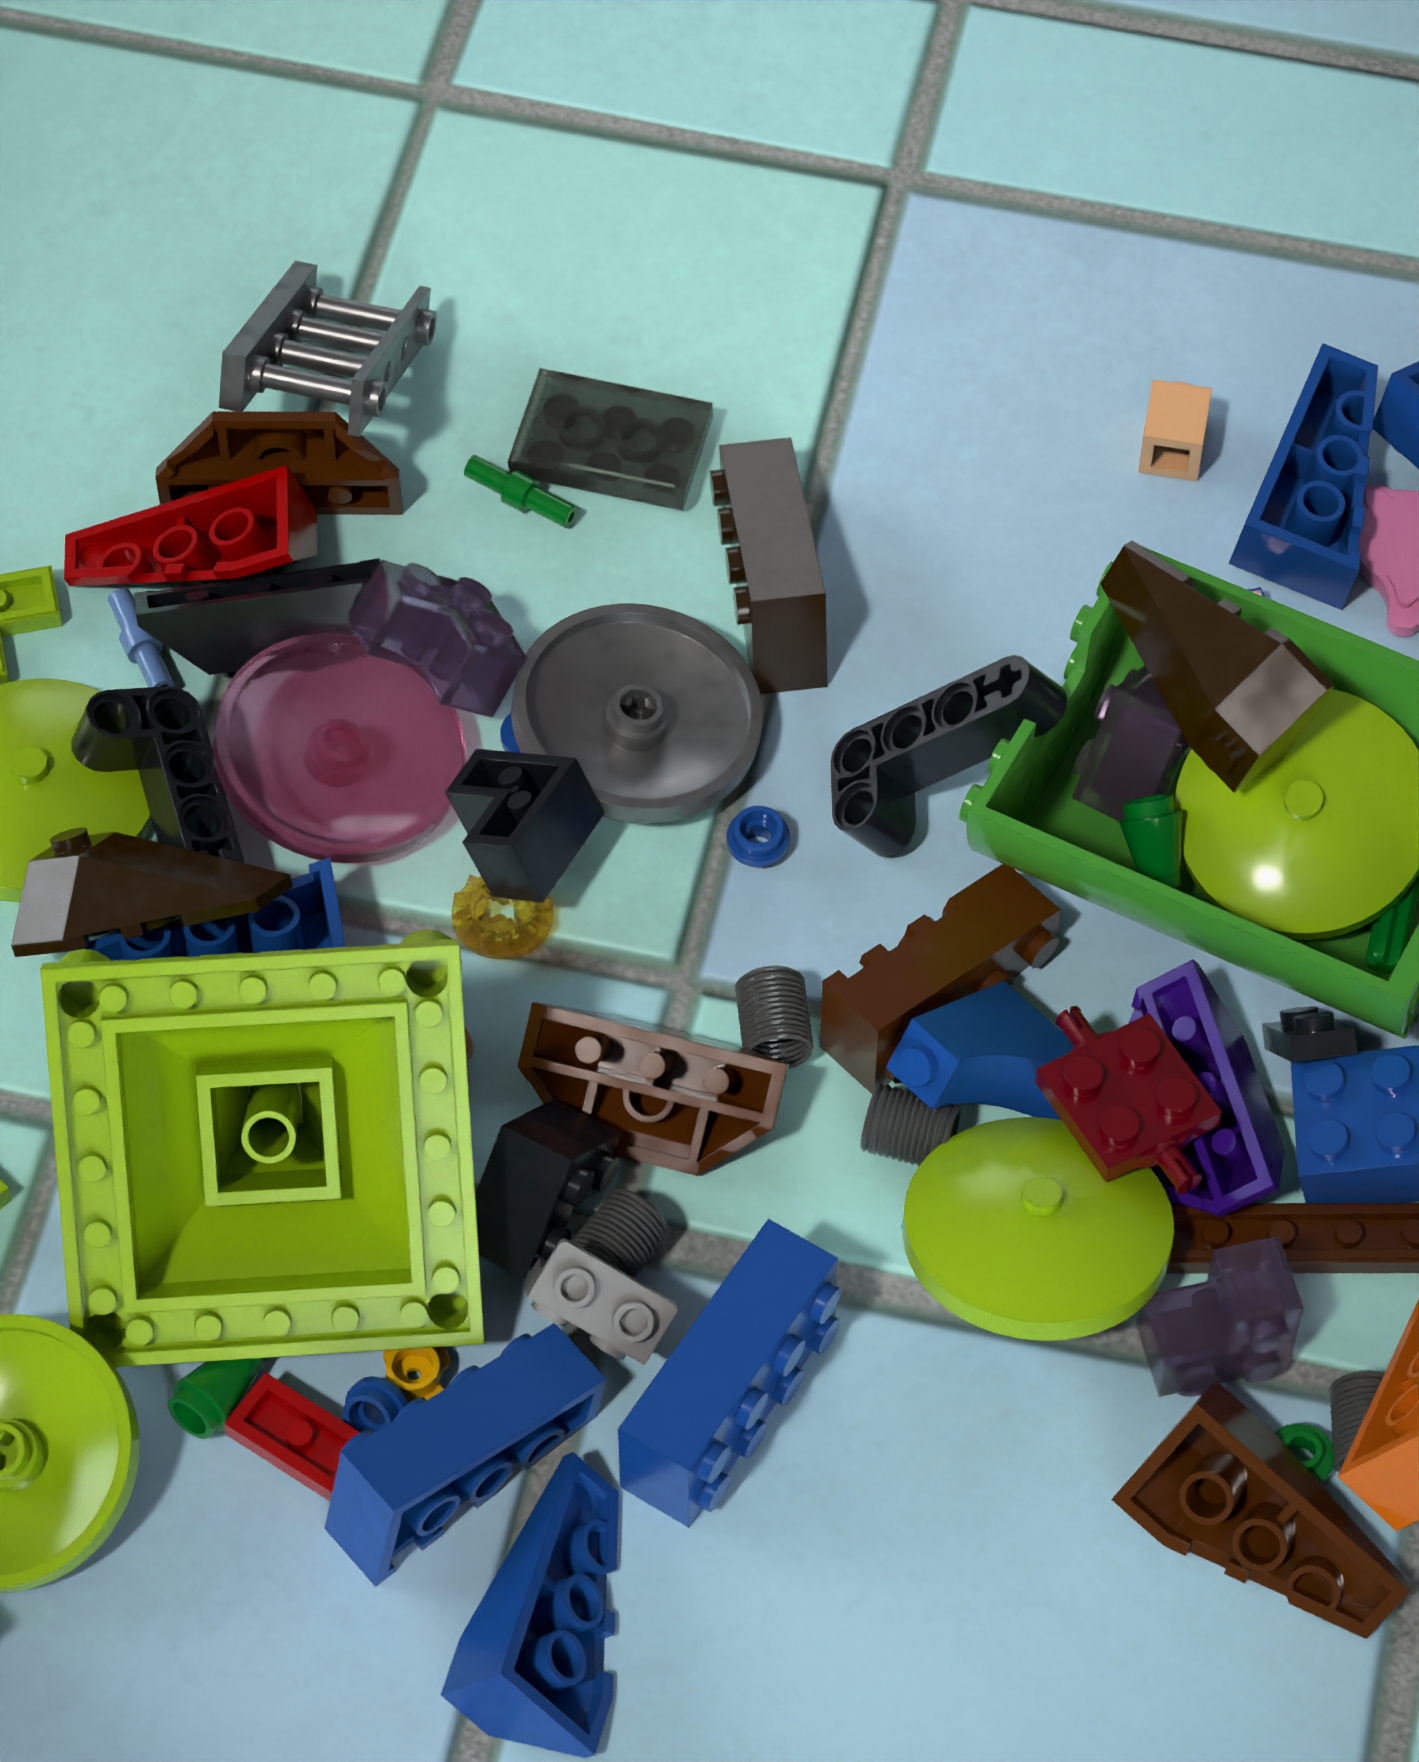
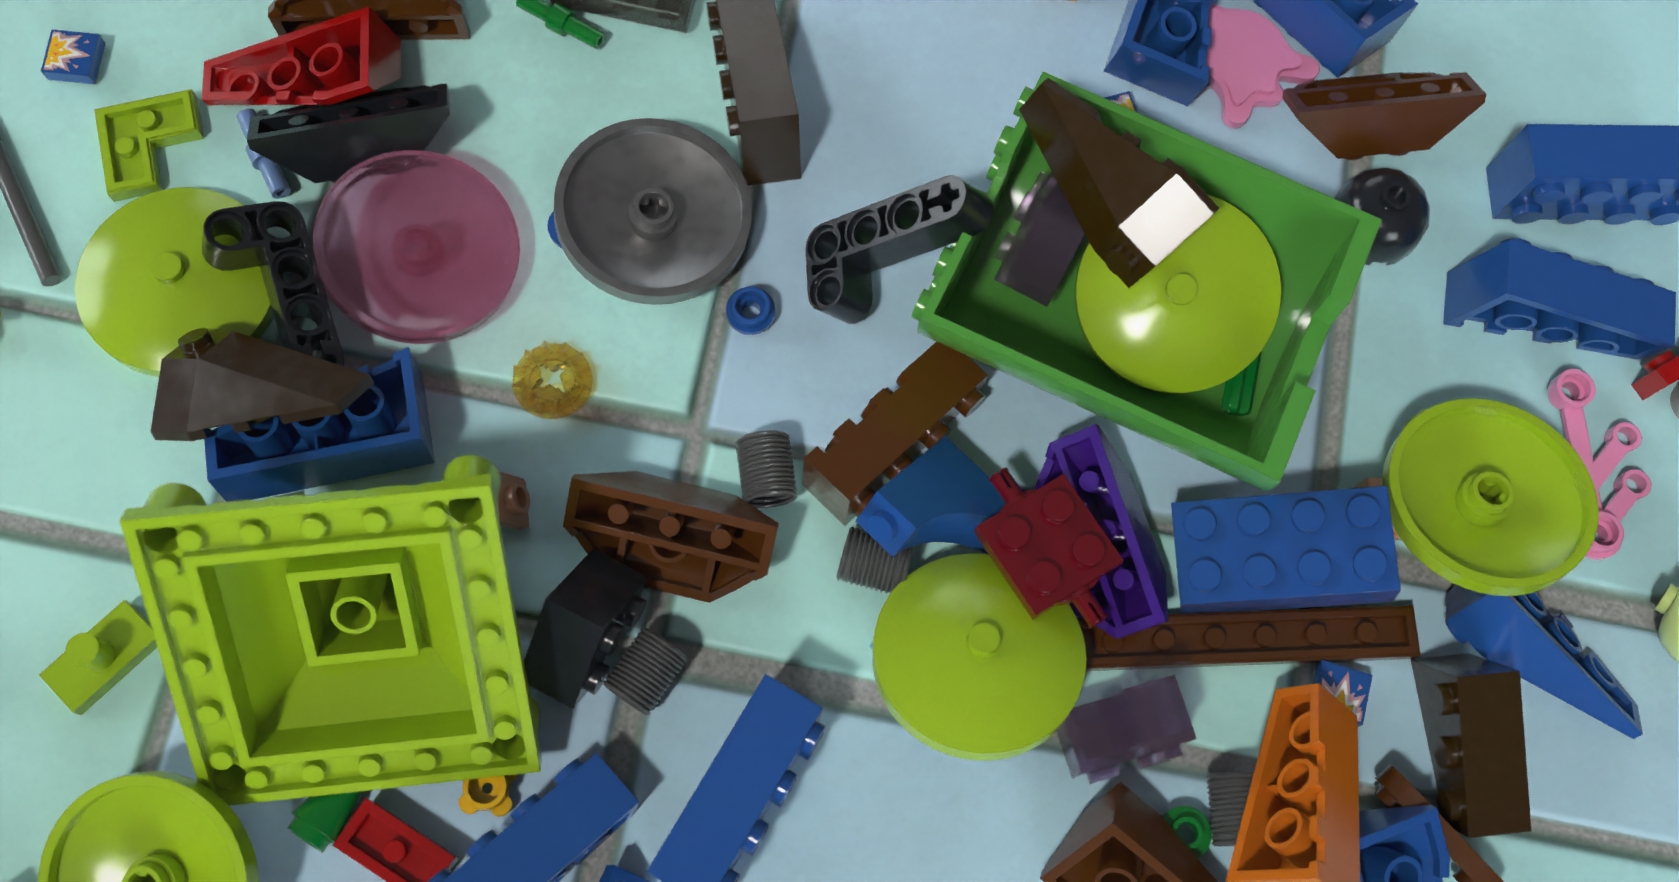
camera: 10 degrees left, 15 degrees up
blue plate [343,1376,408,1433] -> none
clear purple brick [348,560,527,717] -> none
black brick [445,749,605,903] -> none
light grey bracket [526,1239,678,1365] -> none
green cone [1118,794,1182,888] -> none
black plate [1262,1006,1358,1062] -> none

